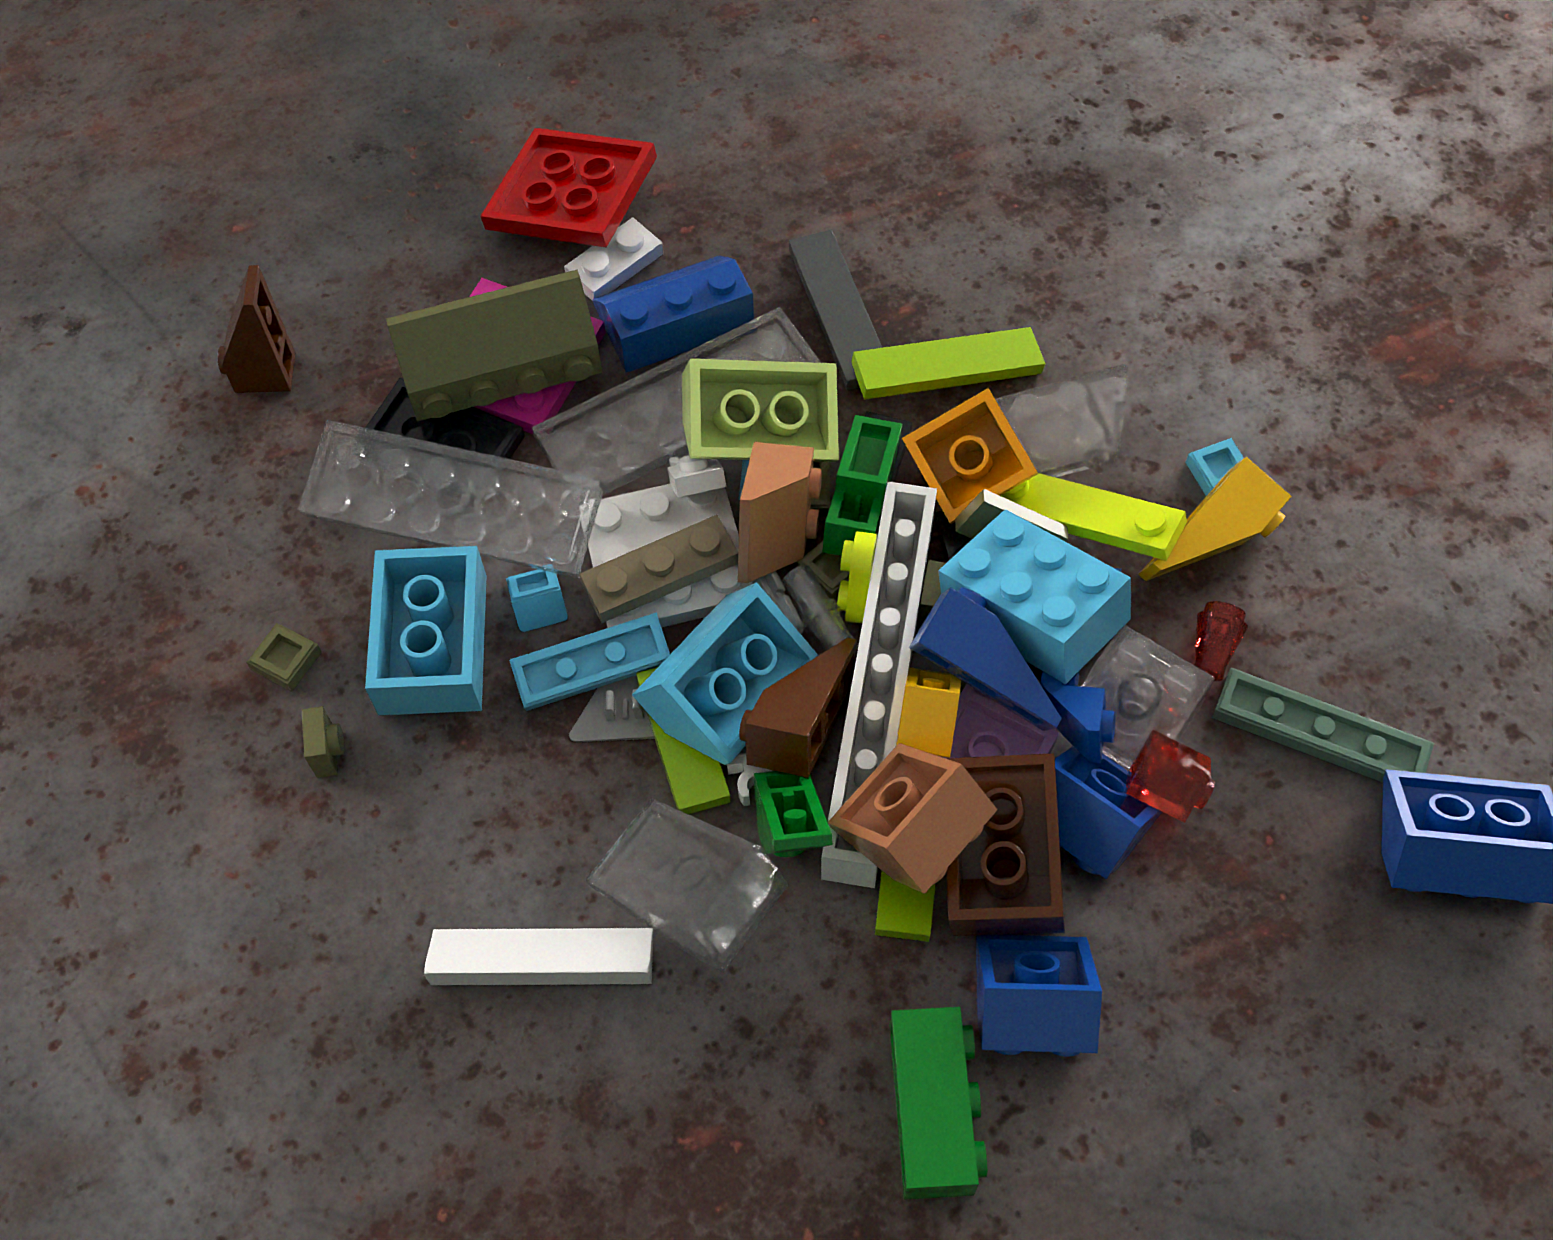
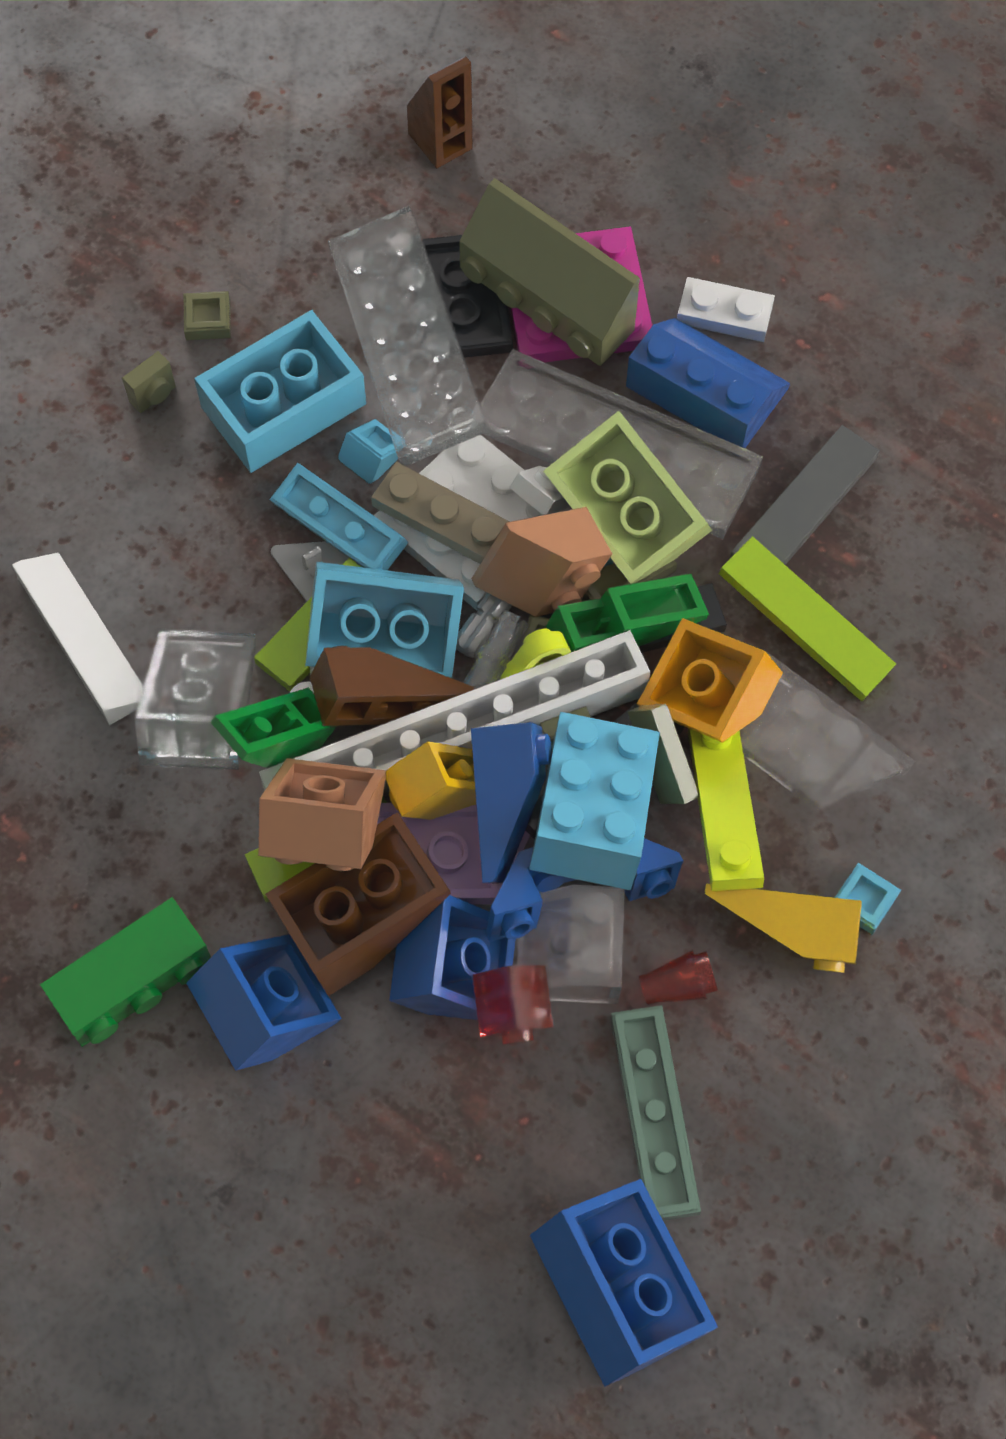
camera: 55 degrees right, 5 degrees up
red plate [480,128,657,248] -> none

